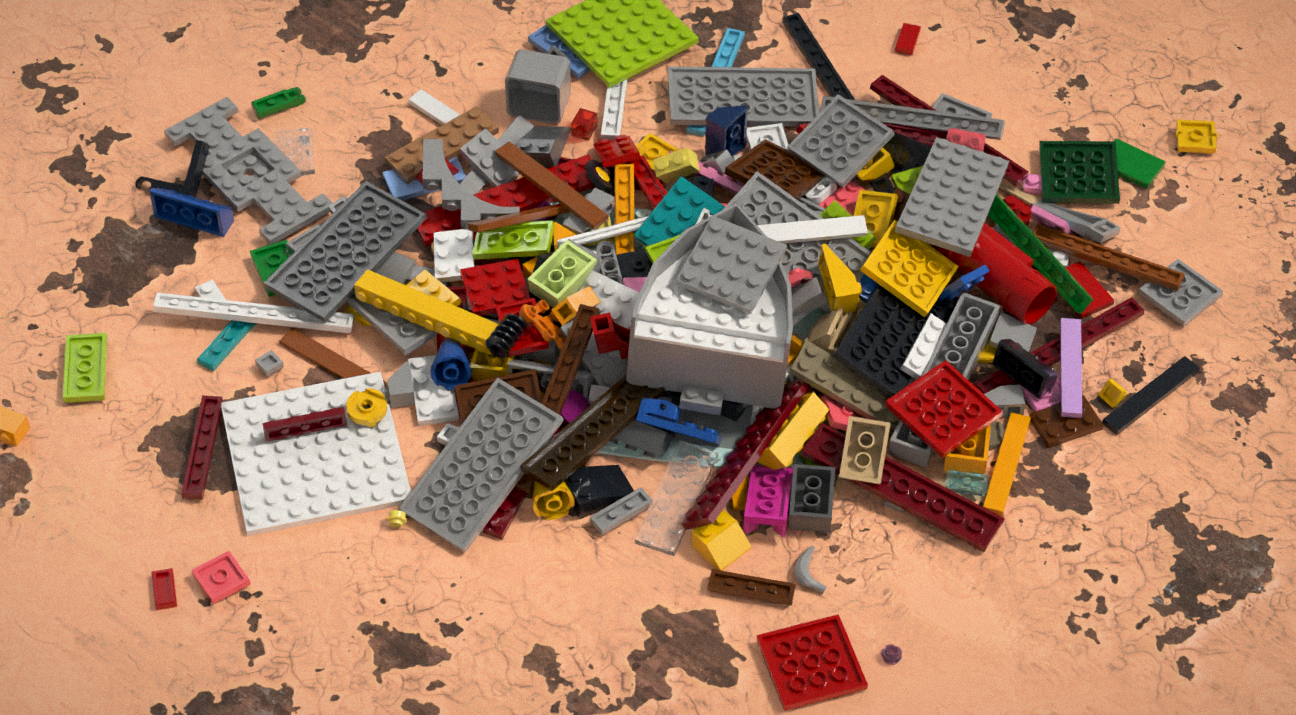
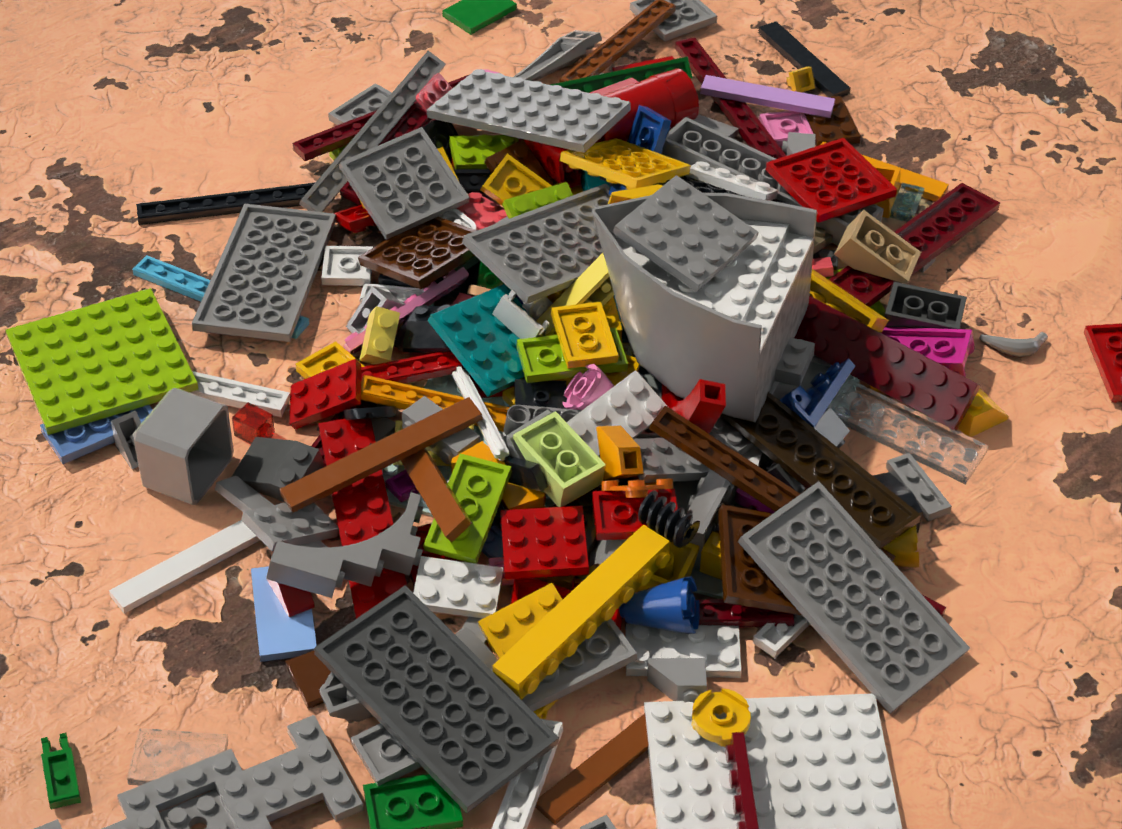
camera: 80 degrees left, 5 degrees down
medium nougat plate [385,106,499,184] -> none
light yellow plate [386,510,407,527] -> none
dark blue slope [705,105,748,158] -> none
reddish brown plate [707,569,796,606] -> none
white tile [757,215,868,244] -> none
red tile [895,23,921,55] -> none
black slope [992,339,1058,399] -> none
bright pink tile [1030,205,1073,235] -> none
dark green plate [1039,141,1120,204] -> none

